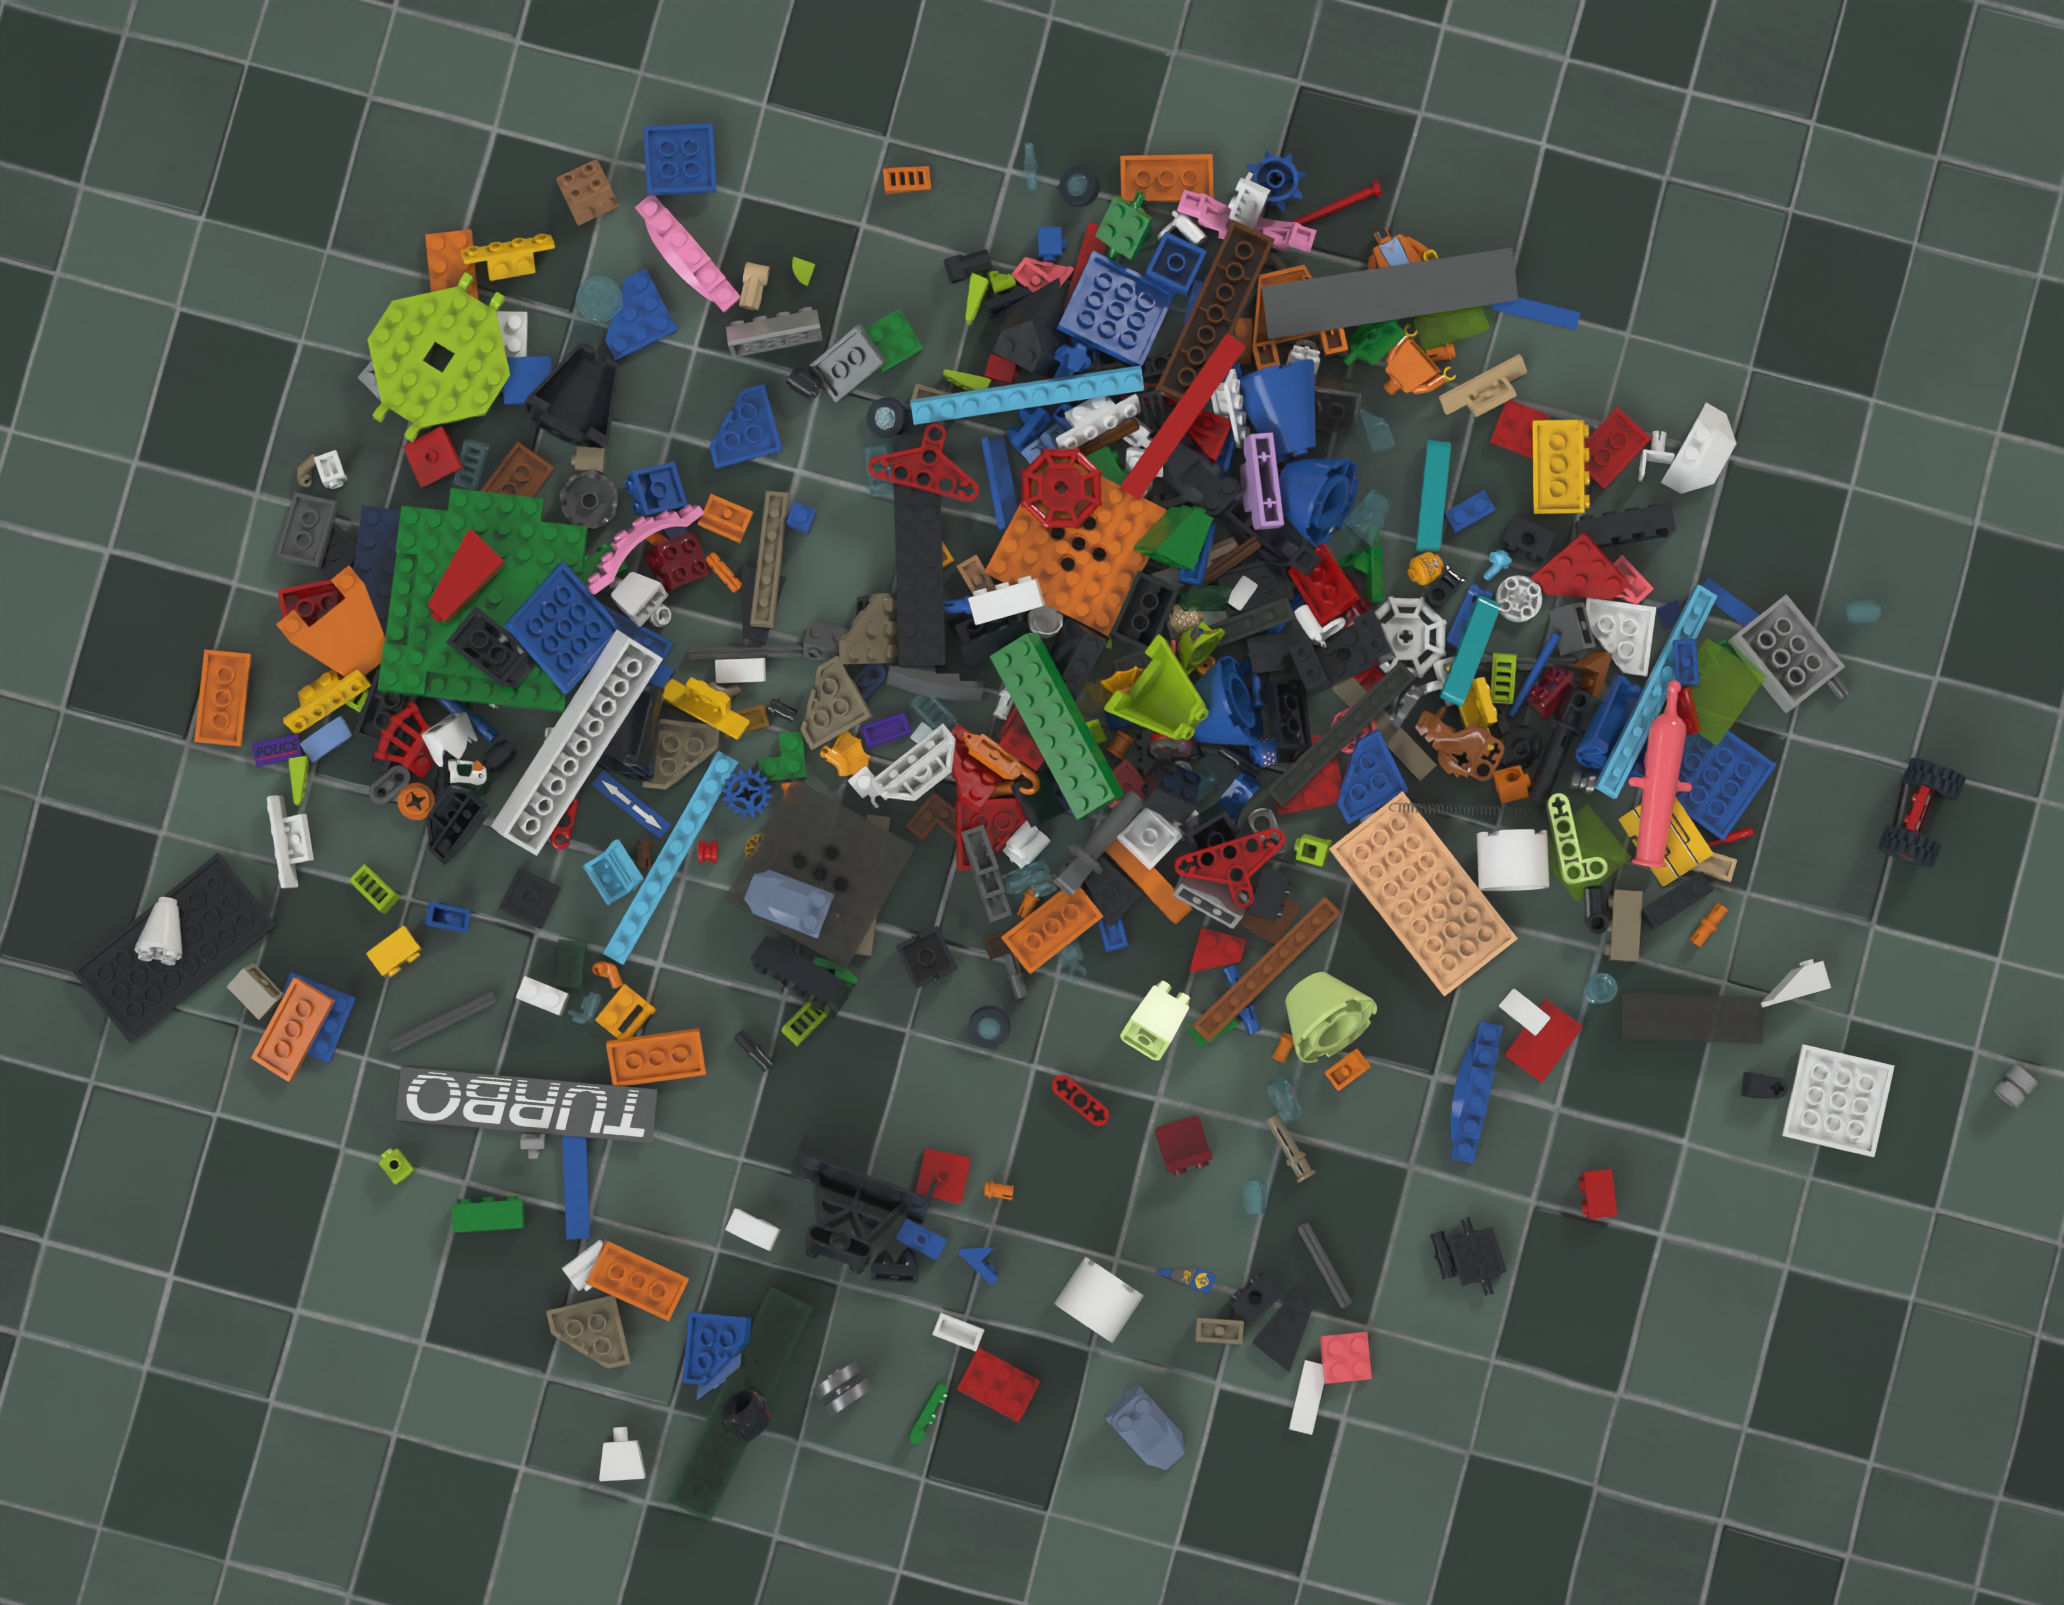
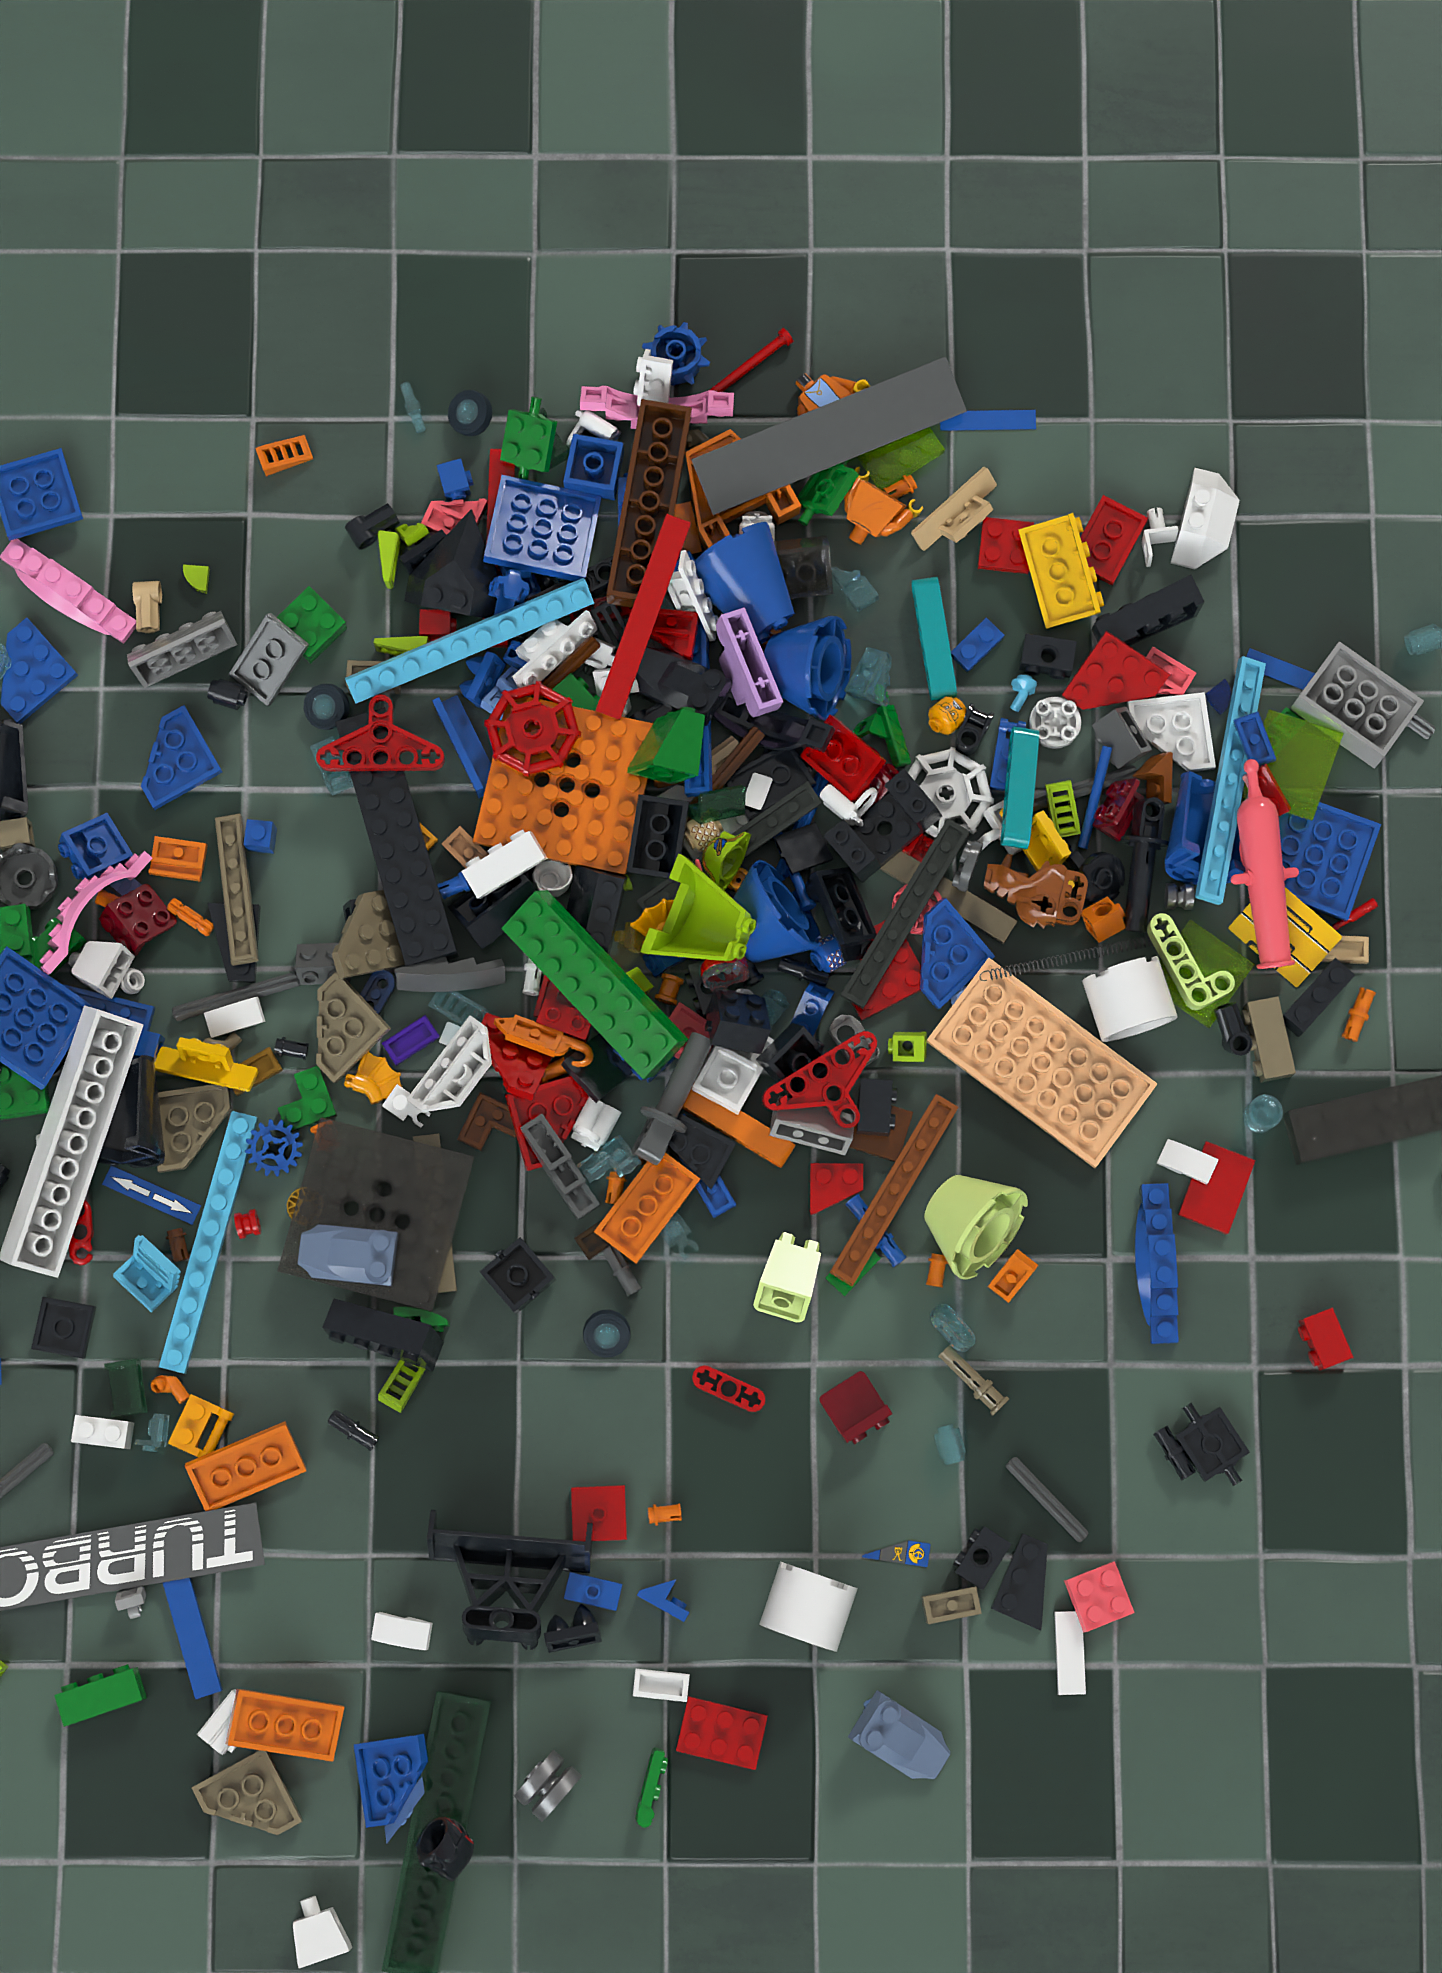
camera: 15 degrees left, 5 degrees down
orange plate [1120,154,1214,203] -> none

